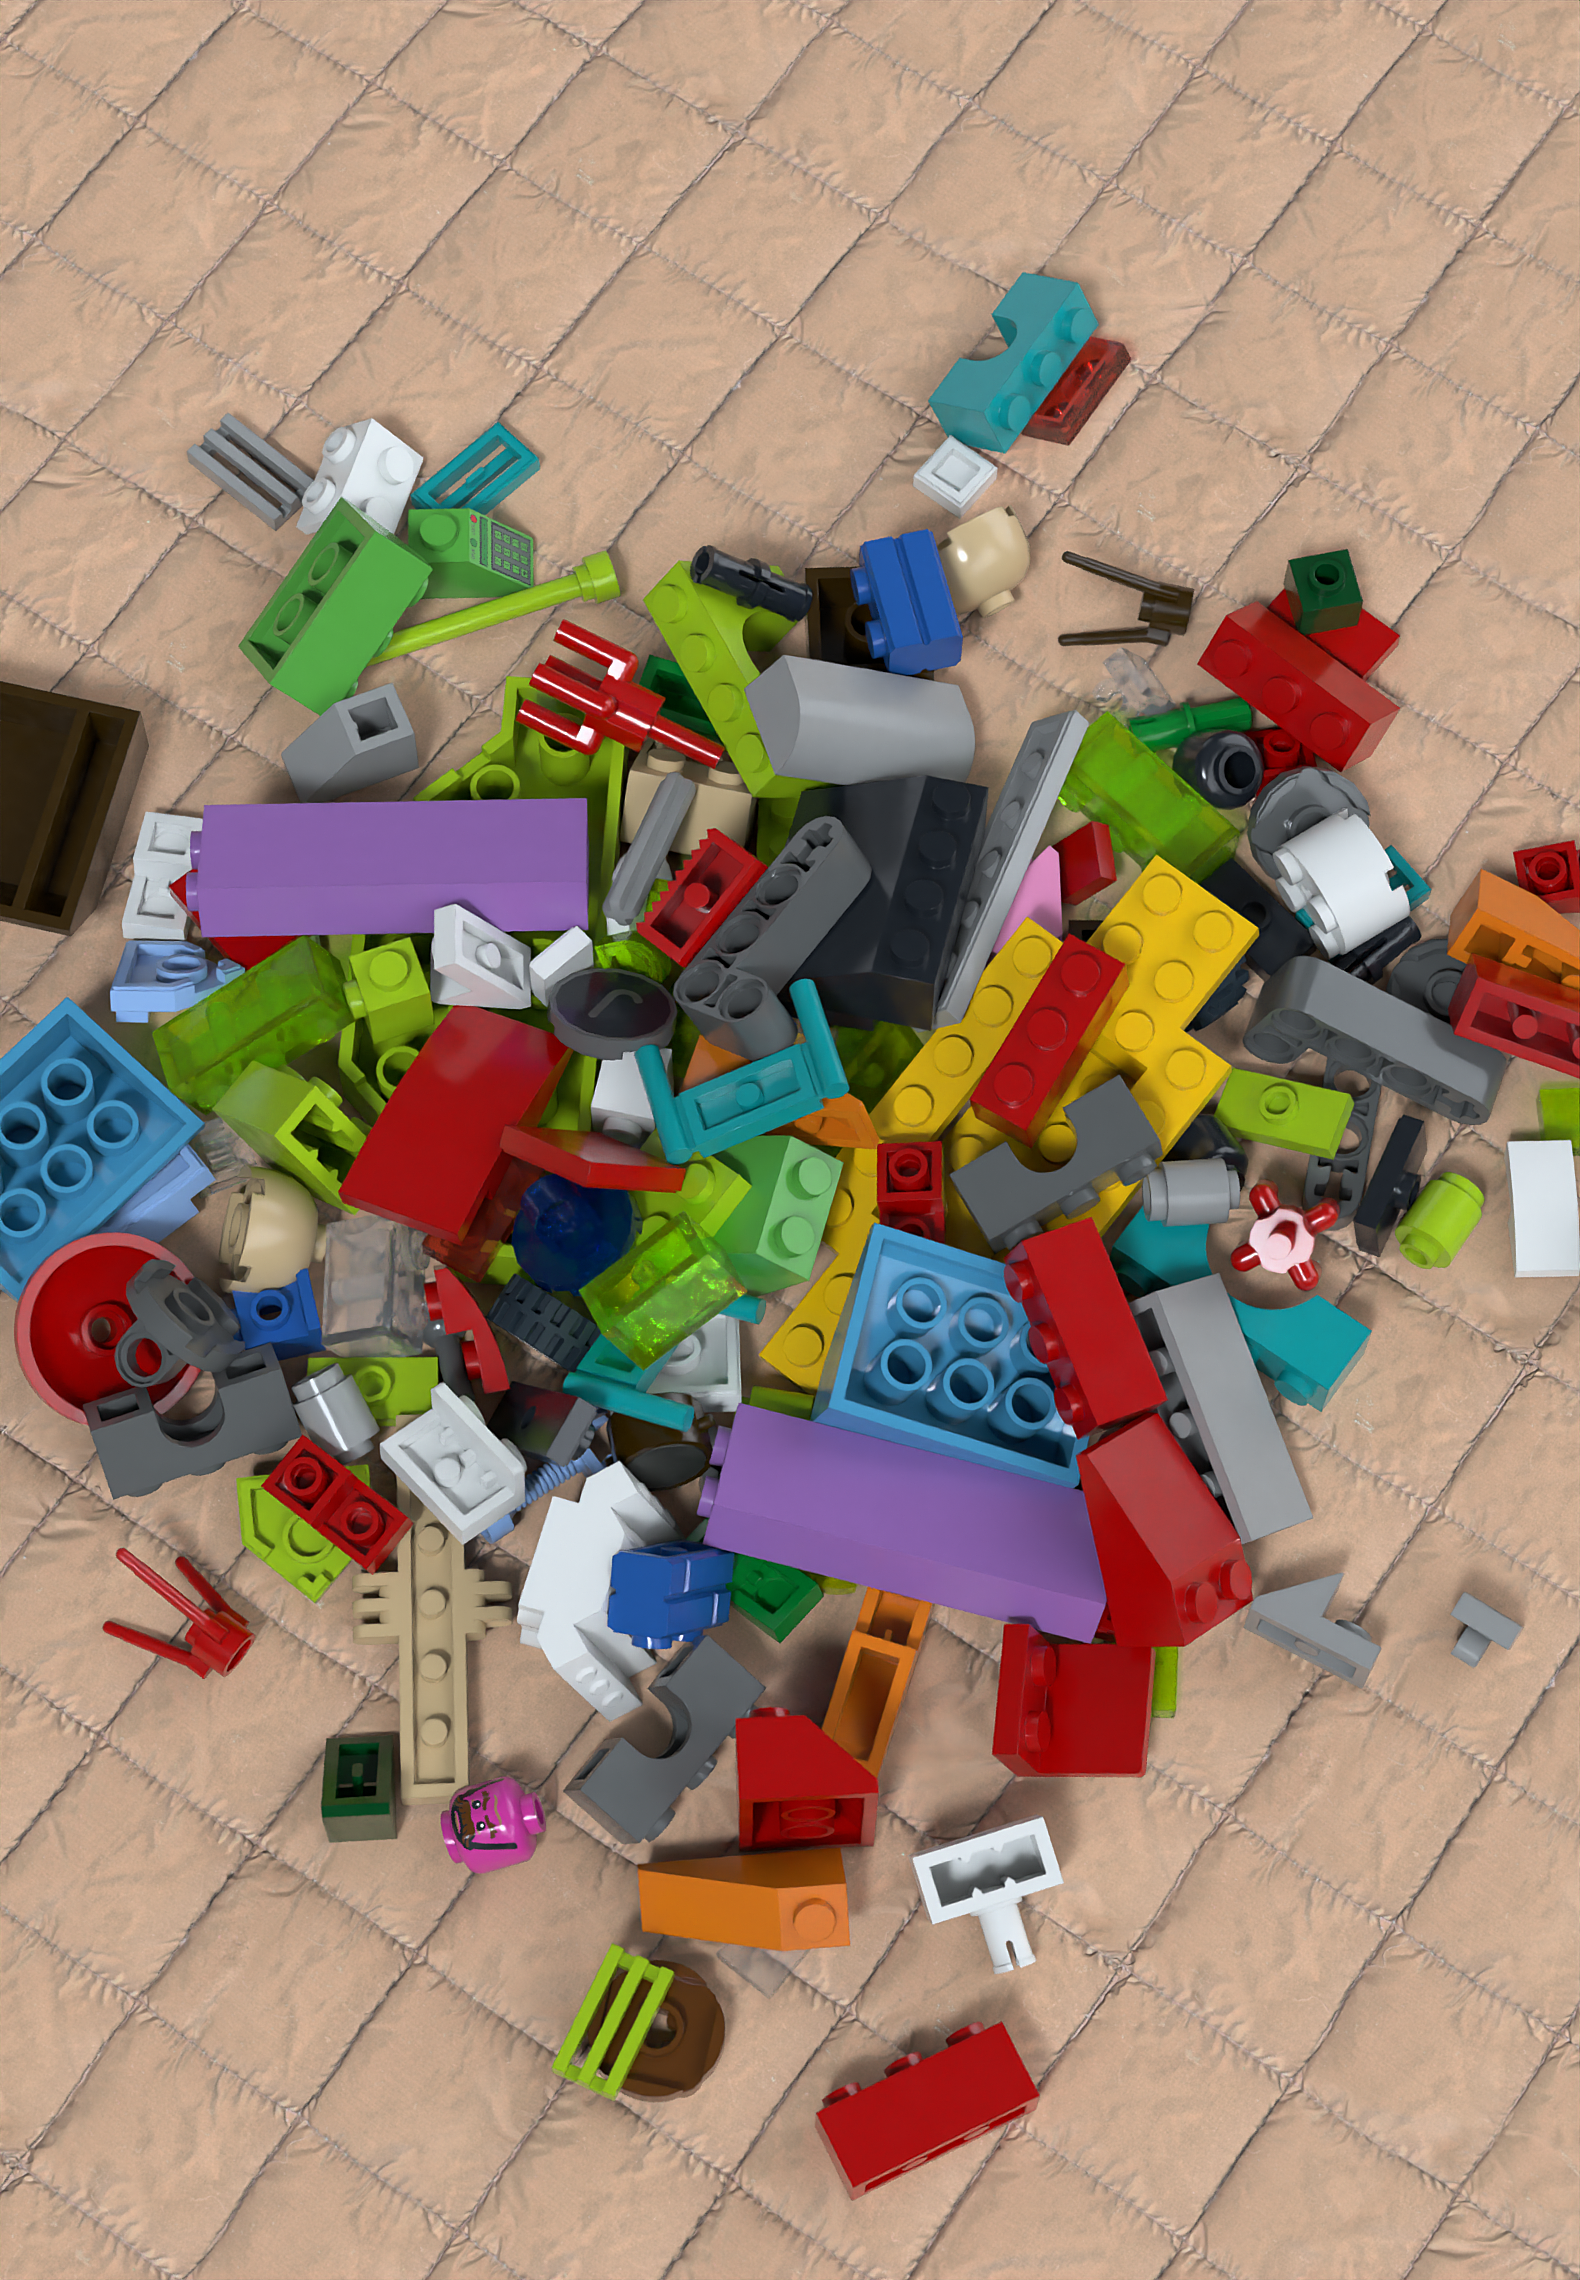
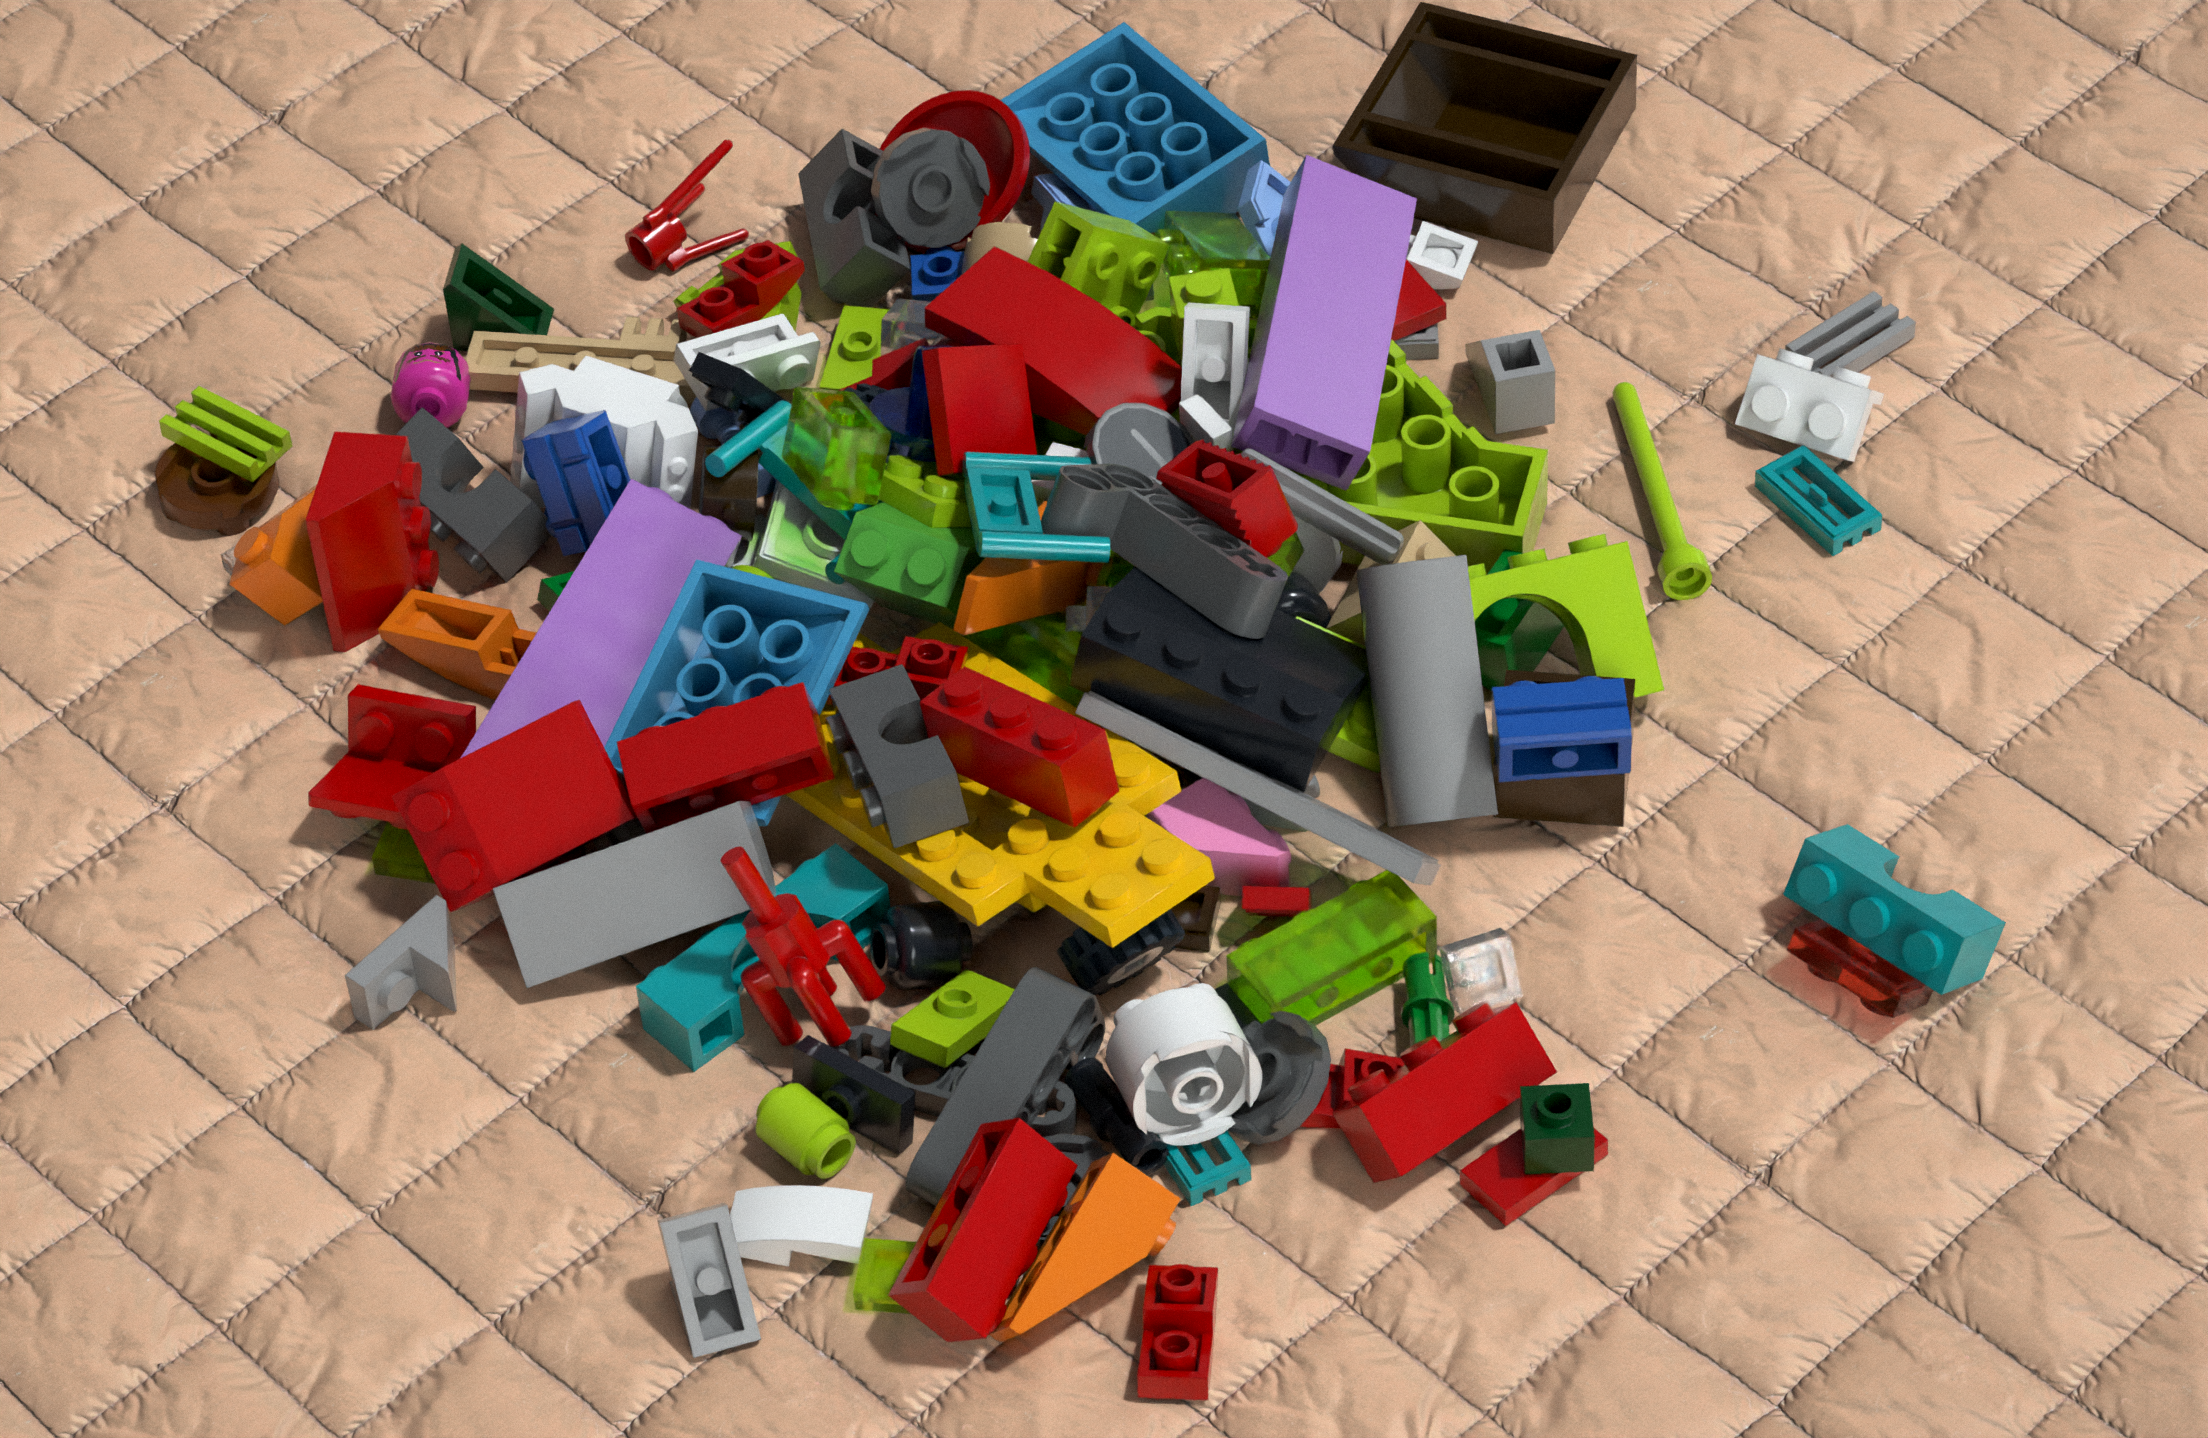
camera: 105 degrees right, 20 degrees down
bright green slope [238,496,433,716] -> none
light grey brick [291,1363,380,1465] -> none
bright green slope [408,508,534,599] -> none
red plant [515,619,726,770] -> none
black pin [690,545,812,622] -> none
red brick [815,2021,1040,2201] -> none
white brick [908,1814,1064,1974] -> none
white tile [913,435,998,519] -> none
tan cylinder [937,505,1030,619] -> none
dark brown plant [1058,551,1194,647] -> none
light grey brick [1142,1158,1240,1227] -> none
black head [1171,729,1264,810] -> none
light grey tile [1450,1592,1524,1668] -> none

